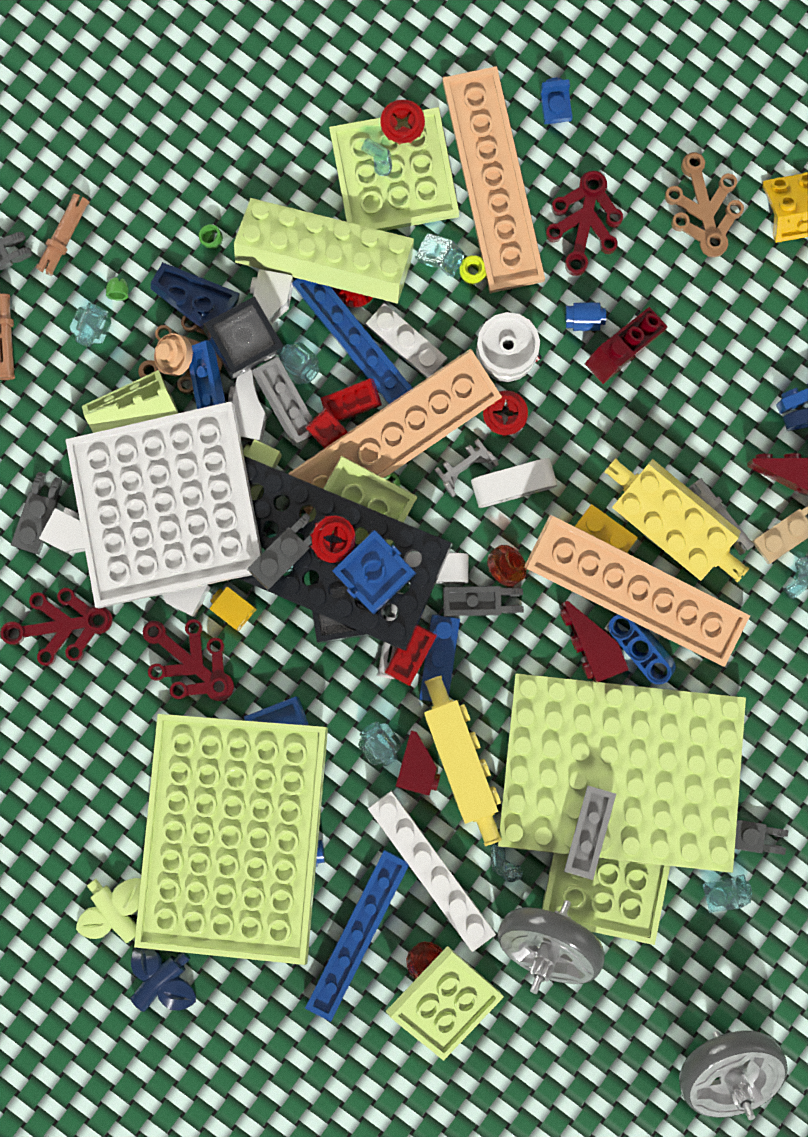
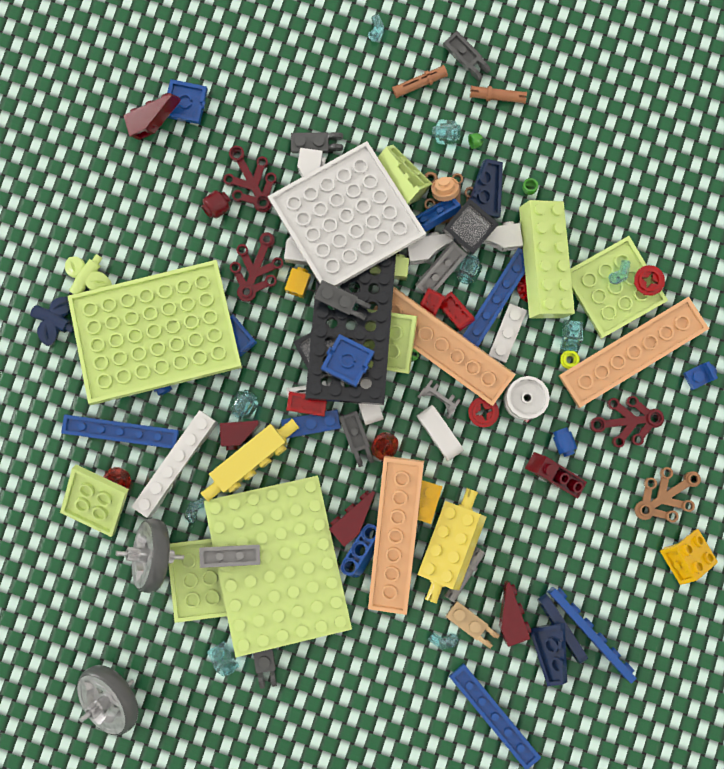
camera: 70 degrees right, 0 degrees up
red gear [310,516,356,563] -> none
none -> dark red head [201,190,230,219]

